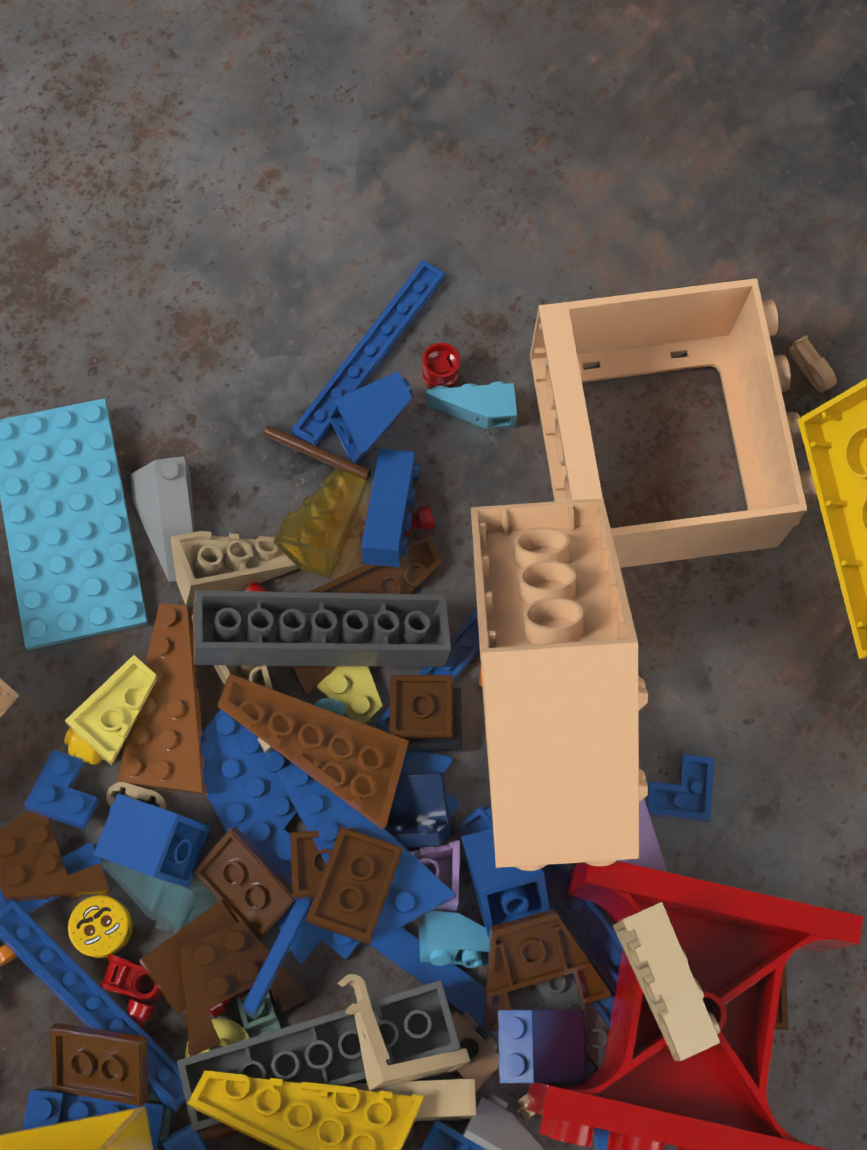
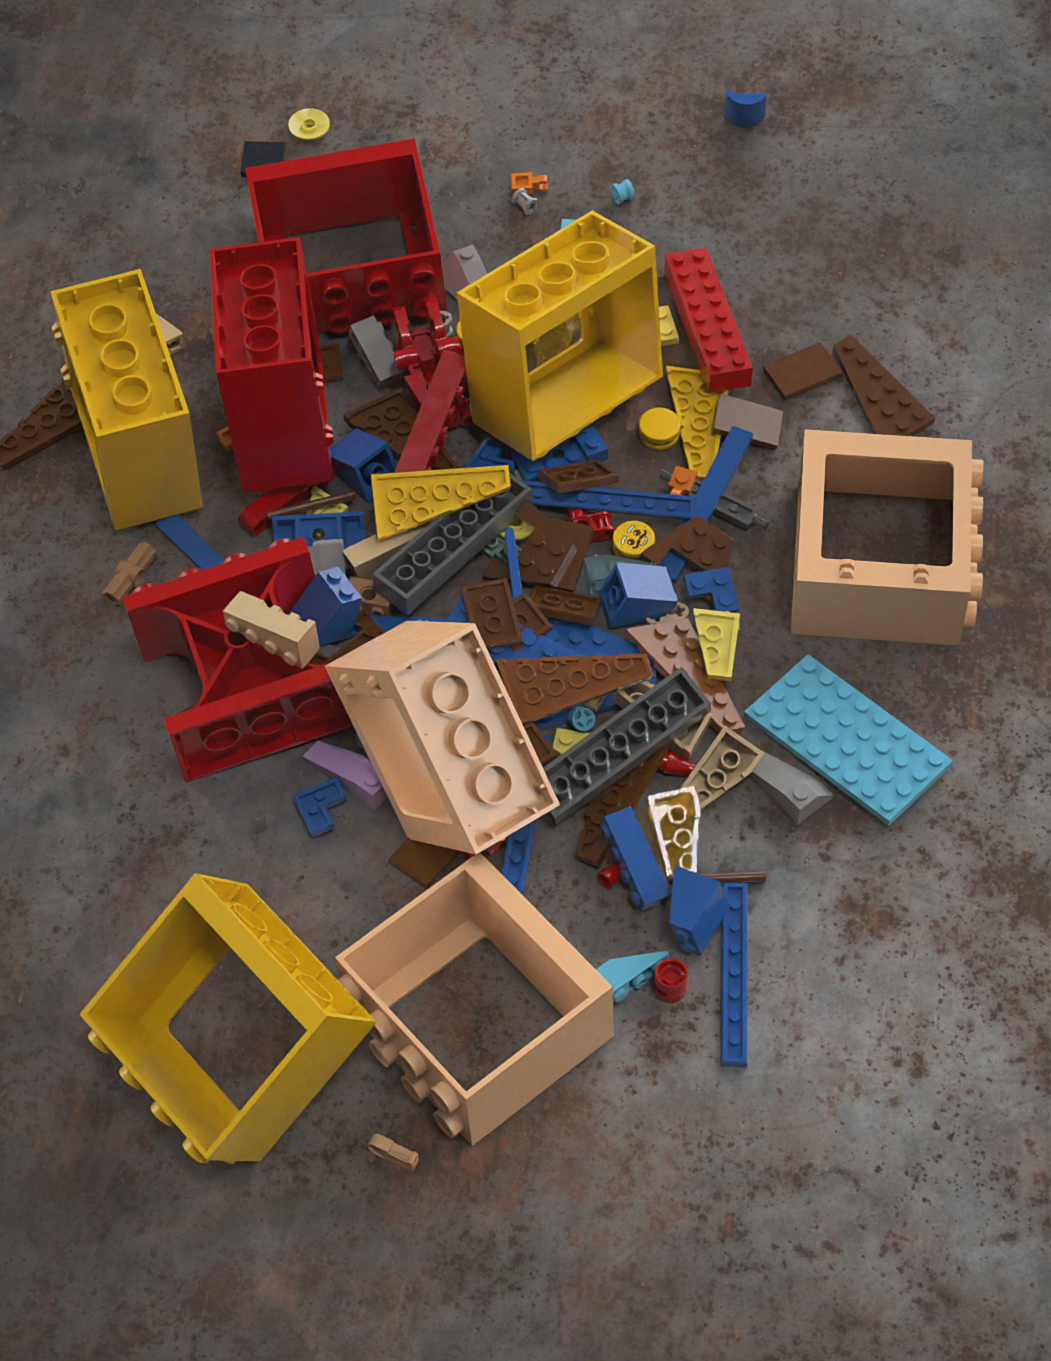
camera: 150 degrees right, 15 degrees down
tan hinge [337,974,470,1091] -> none

